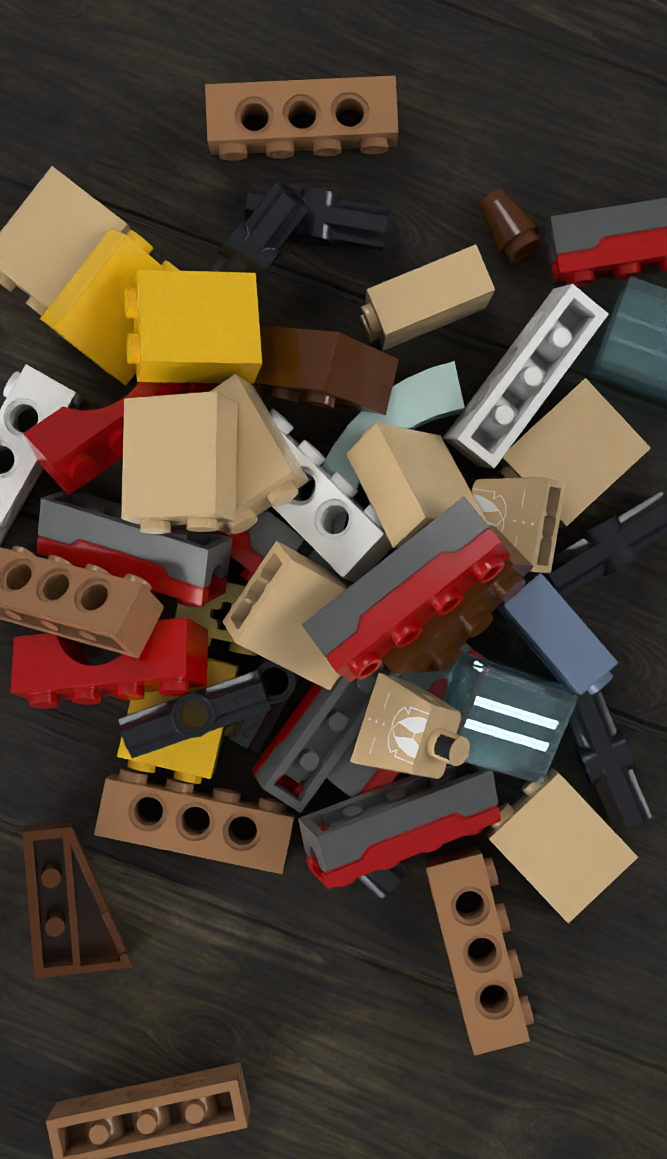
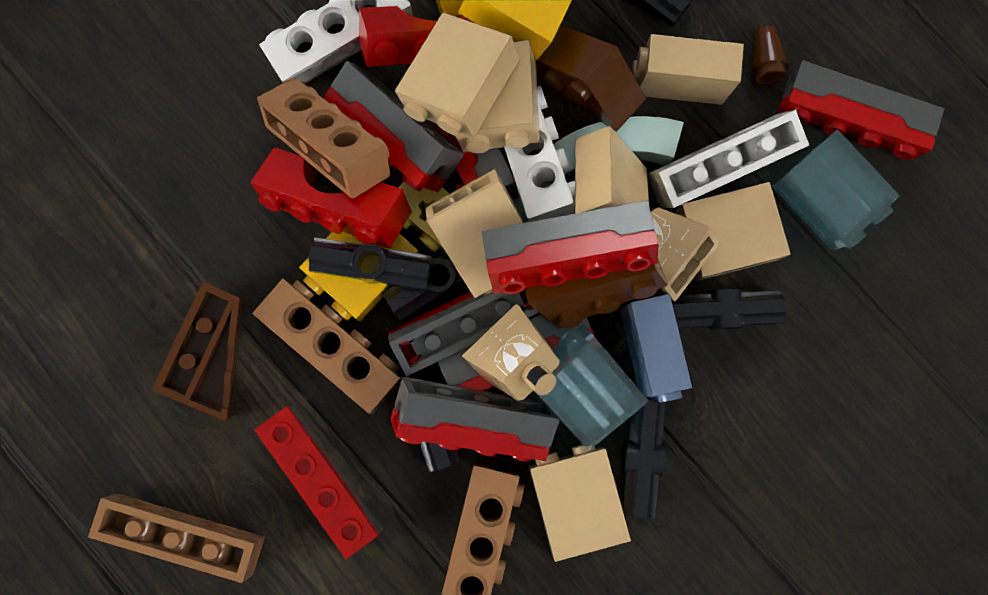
camera: 20 degrees right, 5 degrees down
none -> red piece [254,406,383,559]

